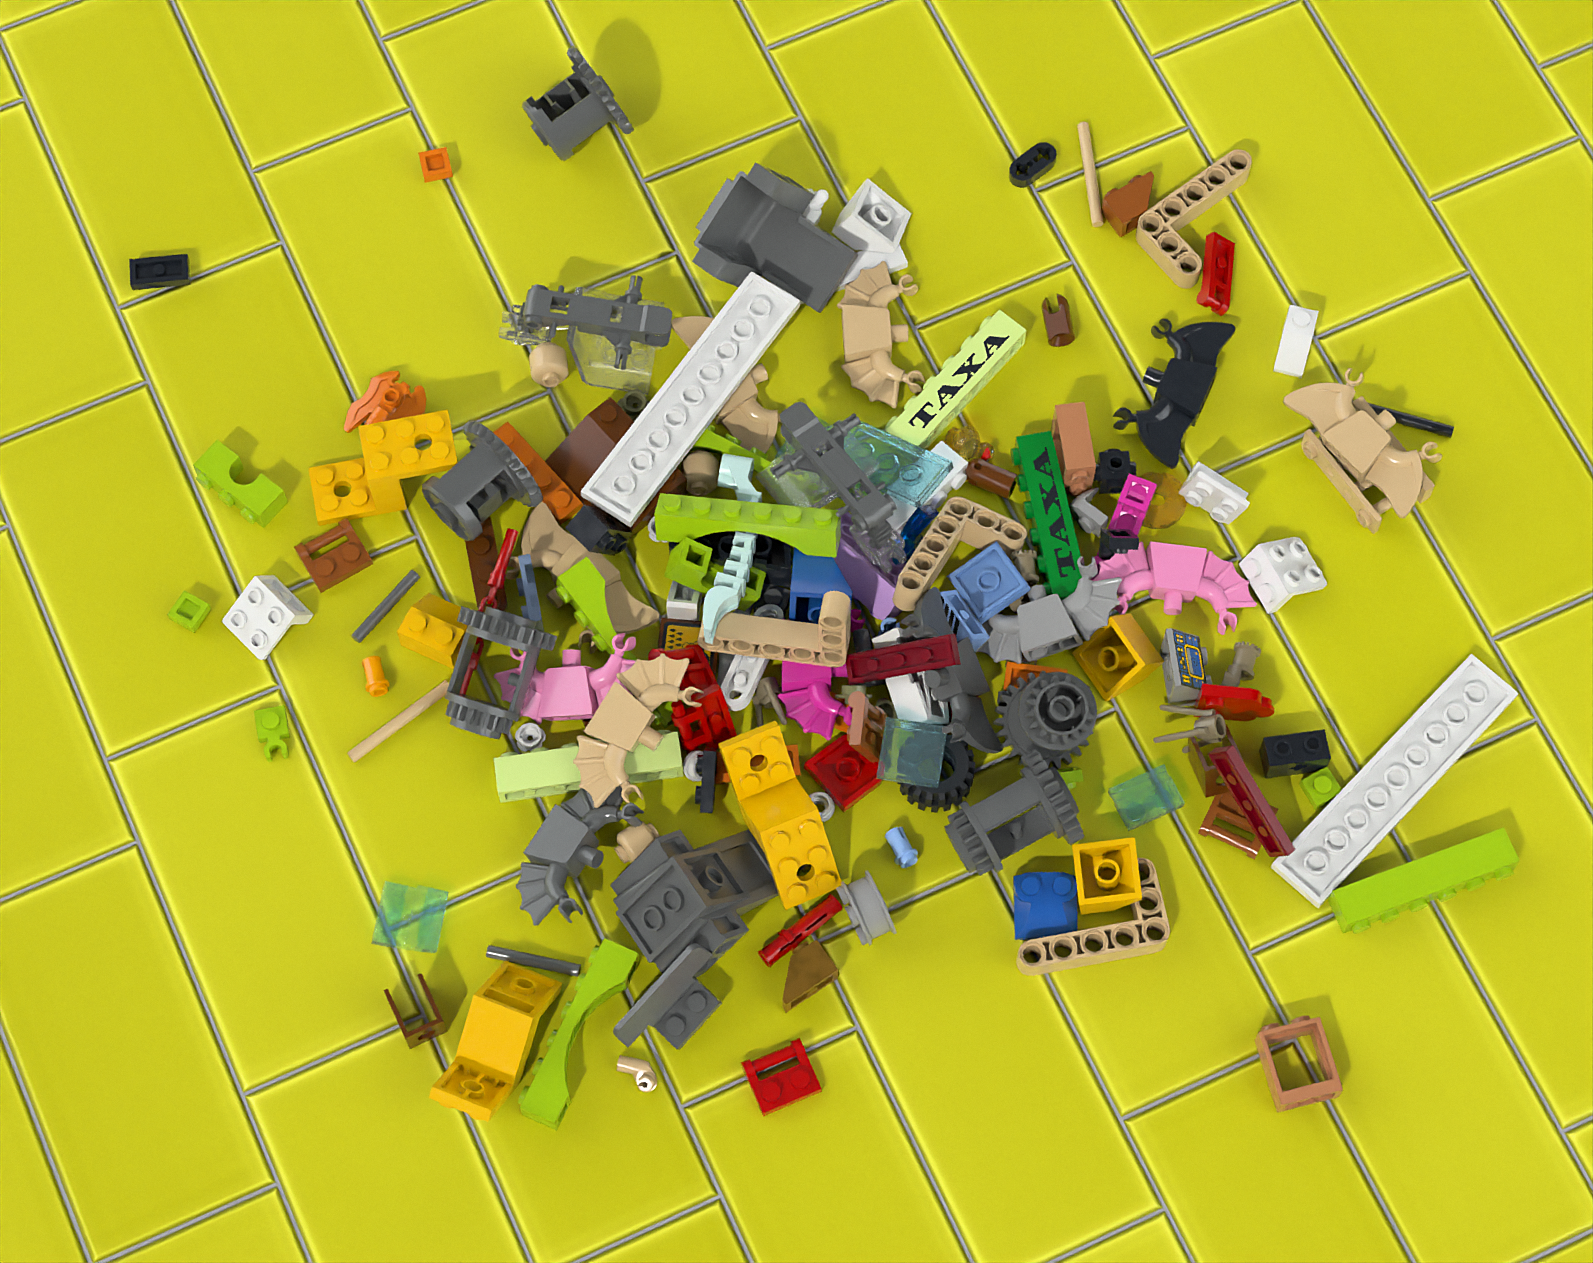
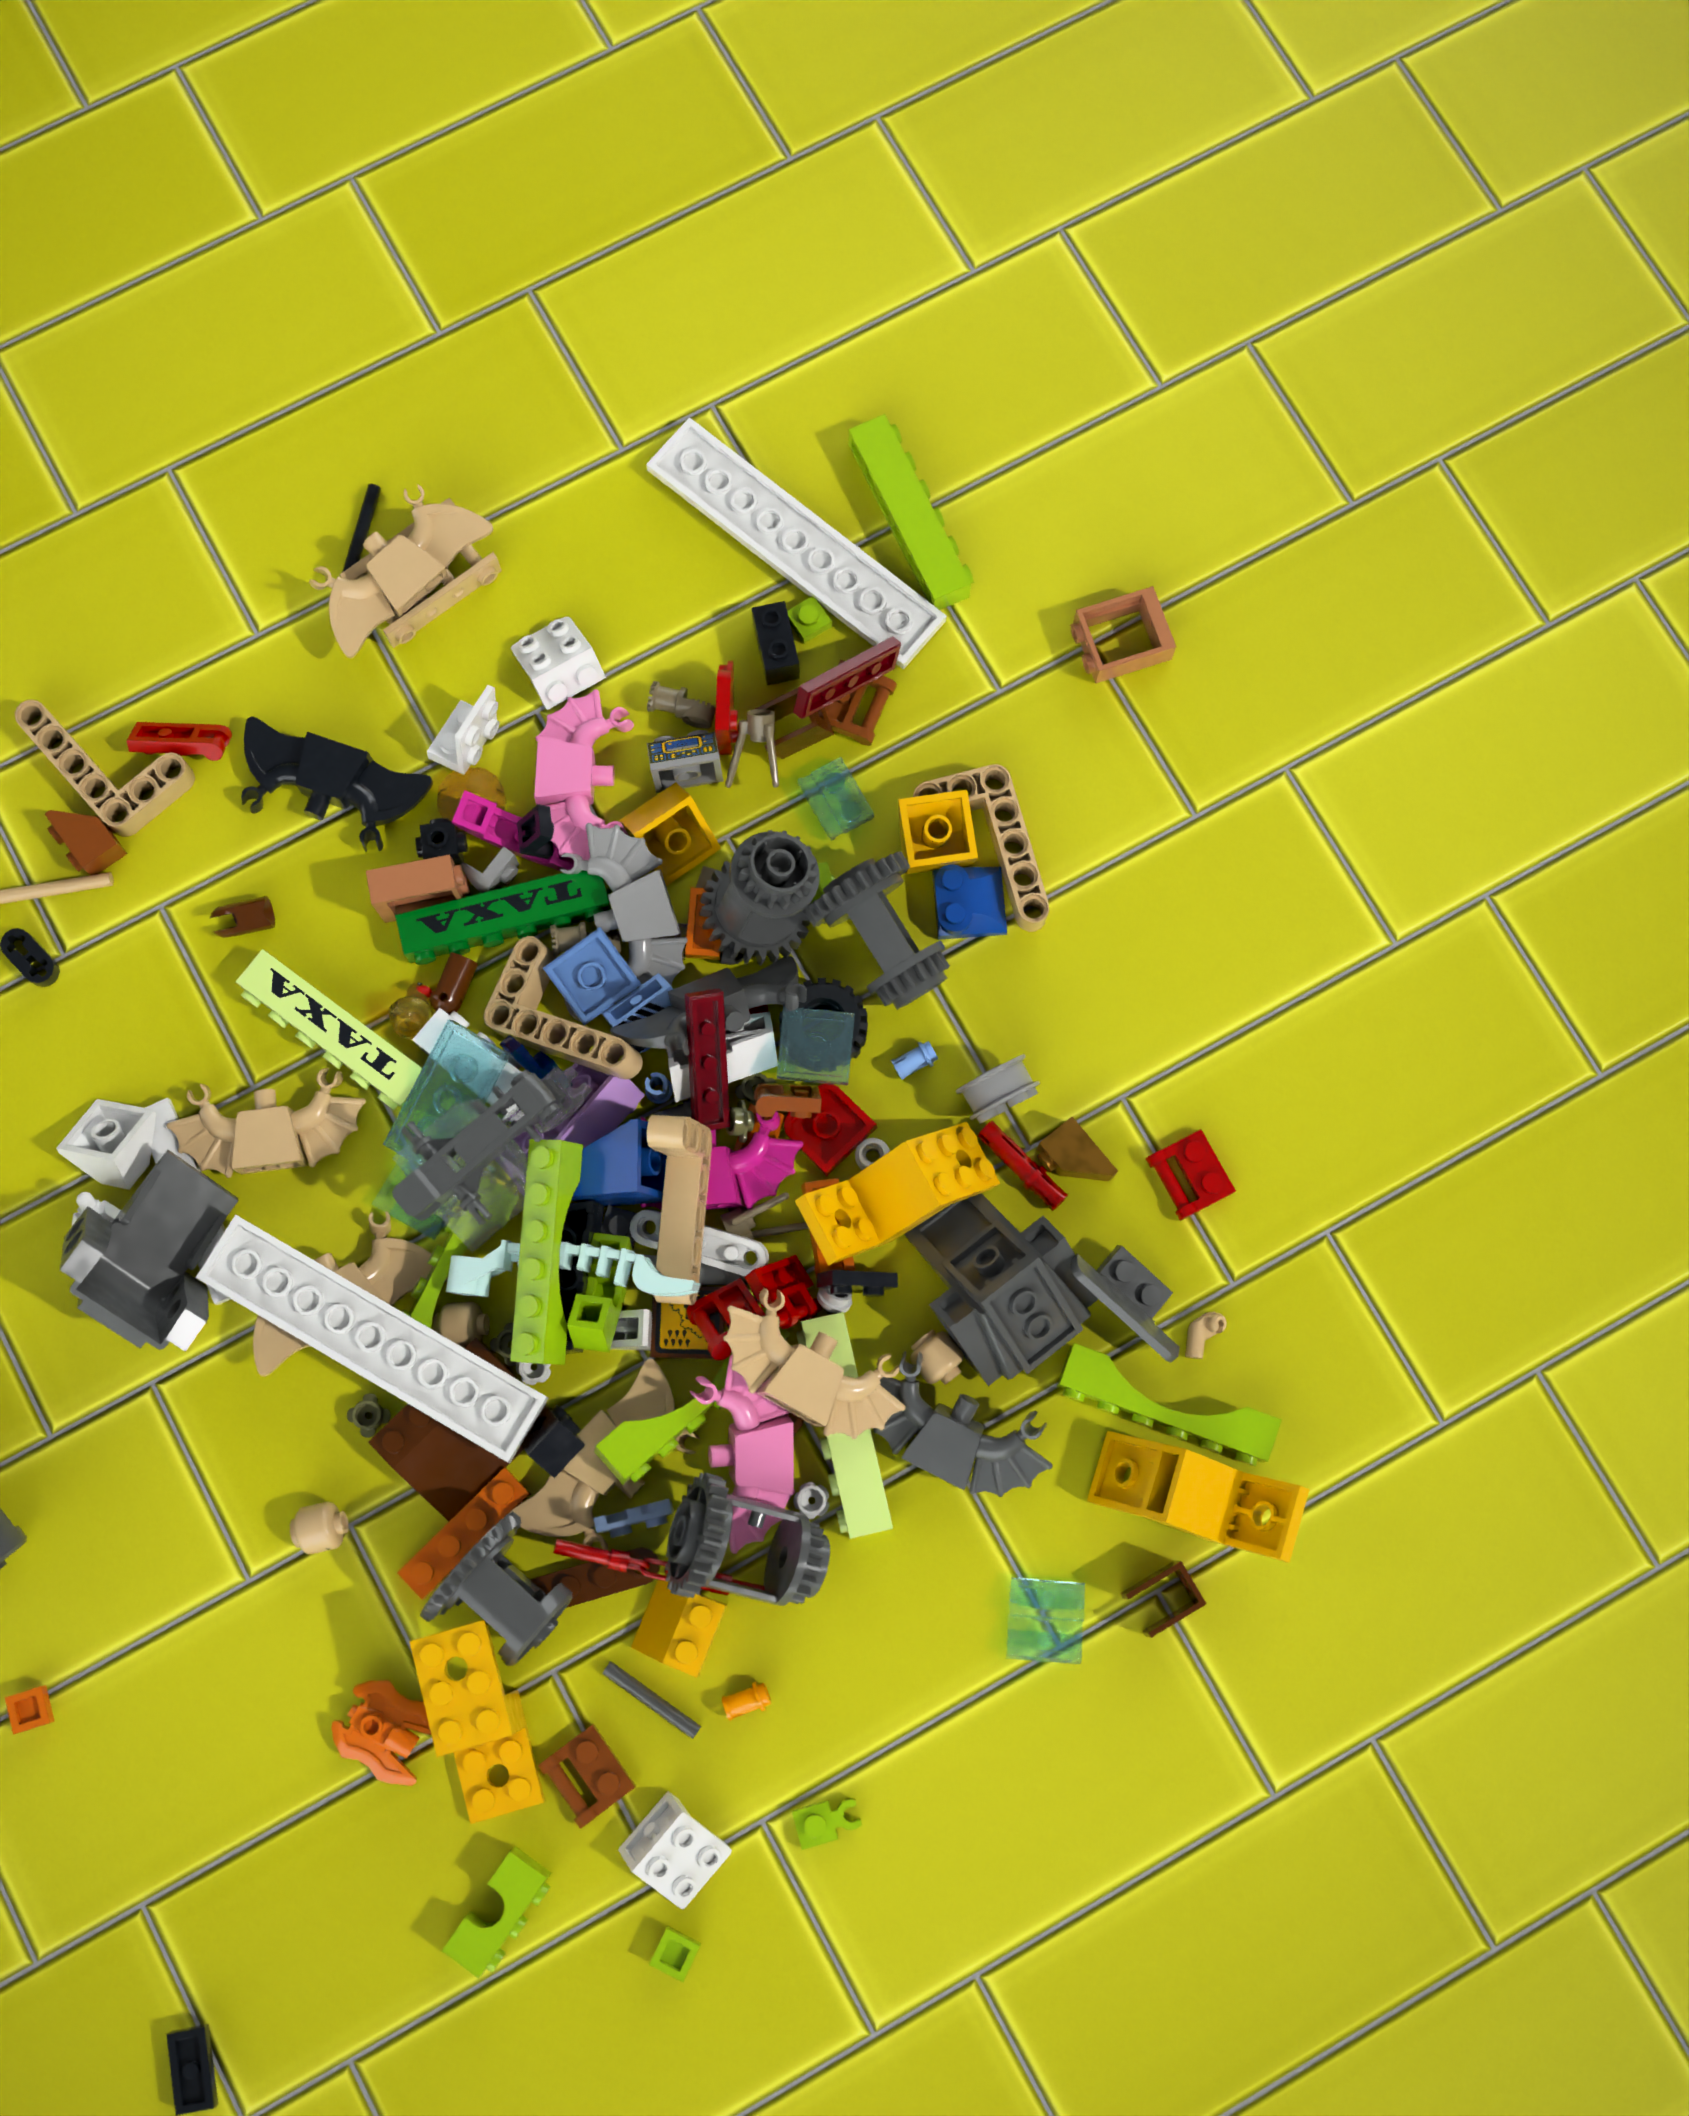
camera: 95 degrees left, 10 degrees up
tan bar [347,680,449,763] -> none
dark grey bar [486,945,581,977] -> none
piece [499,275,672,395] -> none
white slope [1273,305,1319,378] -> none

